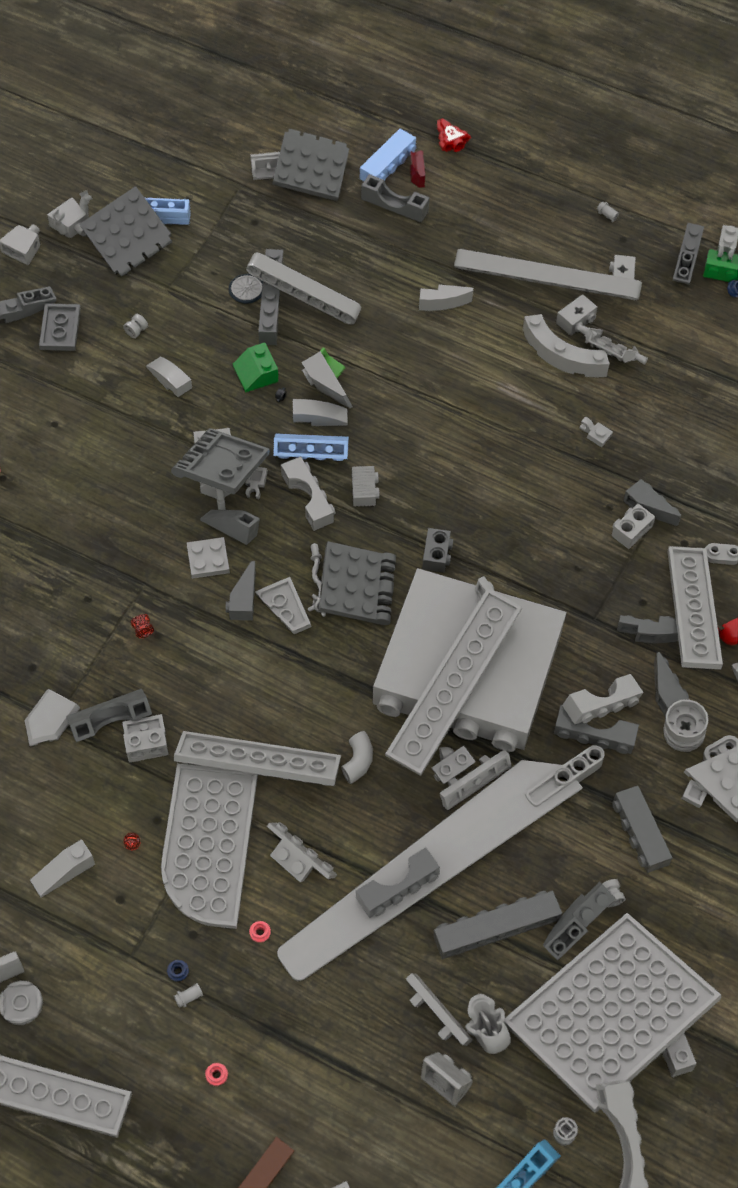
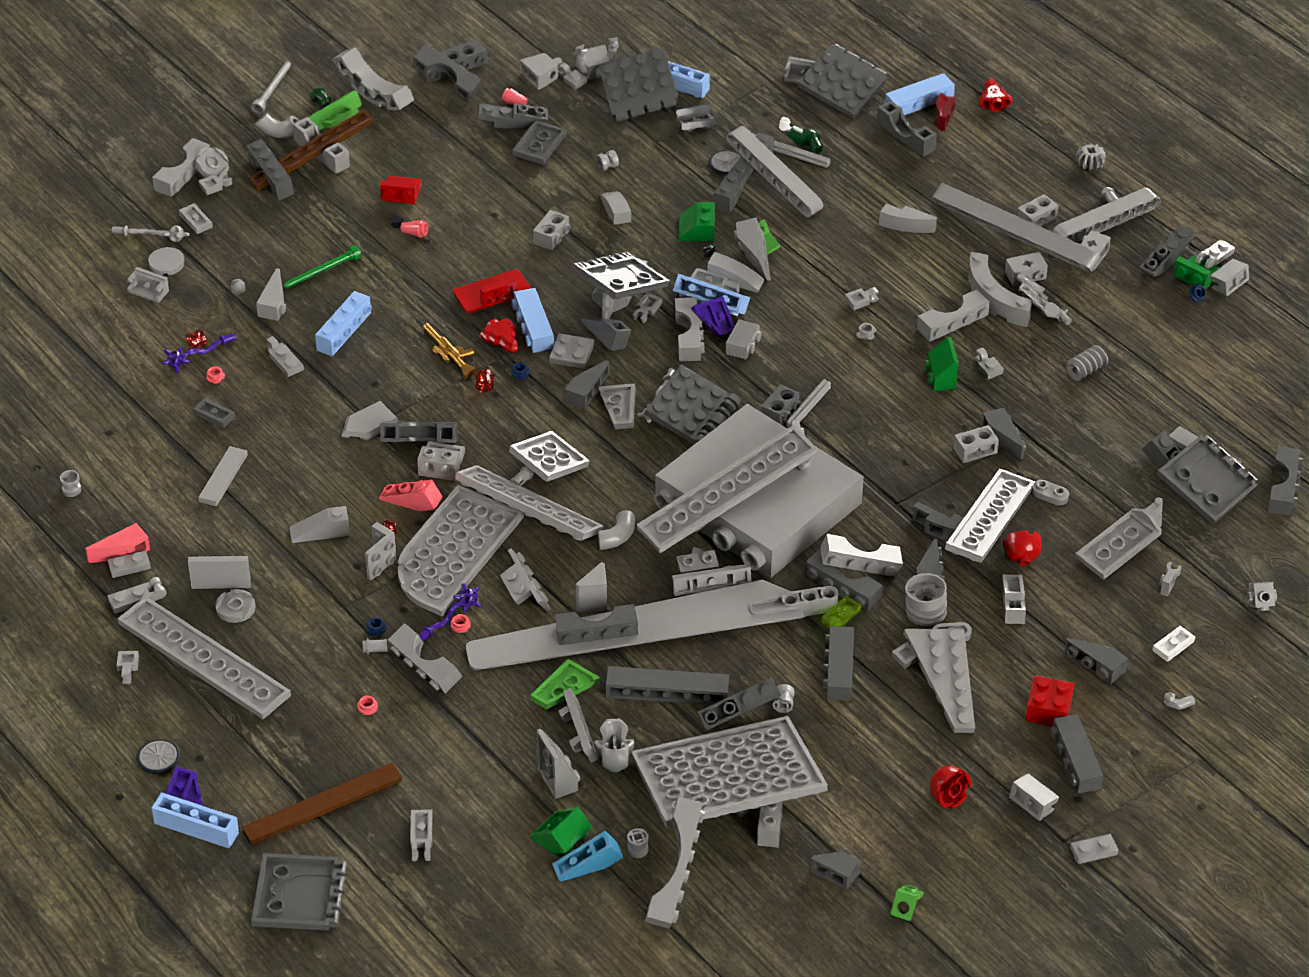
camera: 25 degrees right, 15 degrees down
none -> light grey bracket [365,522,396,581]
none -> coral slope [379,480,443,511]
none -> light grey arch [388,623,462,694]
none -> dark purple piece [418,583,481,641]
none -> pearl gold piece [423,323,476,379]
none -> red bracket [453,269,531,314]
none -> red rock [480,318,518,354]
none -> coral cone [502,88,528,106]
none -> light grey plate [509,431,590,482]
none -> light grey pin [510,466,534,486]
none -> dark blue plate [511,362,529,379]
none -> light blue brick [512,288,554,353]
none -> green slope [529,807,592,854]
none -> bright green wing [530,659,600,710]
none -> light grey brick [533,210,570,250]
none -> light grey plate [559,63,587,90]
none -> light grey slope [576,562,607,613]
none -> dark grey bracket [676,104,715,132]
none -> light grey hinge [690,268,739,293]
none -> dark purple wing [691,297,735,337]
none -> light grey axle [752,133,830,168]
none -> dark green arm [779,117,824,154]
none -> light grey axle [786,379,831,428]
none -> clear neon green plate [821,596,862,628]
none -> light grey plate [845,287,879,310]
none -> light grey plate [856,323,876,340]
none -> light grey arch [917,289,990,342]
none -> green slope [925,337,958,391]
none -> light grey brick [1017,194,1058,227]
none -> light grey beam [1053,187,1160,243]
none -> light grey piece [1067,345,1108,381]
none -> light grey gear [1076,143,1106,171]

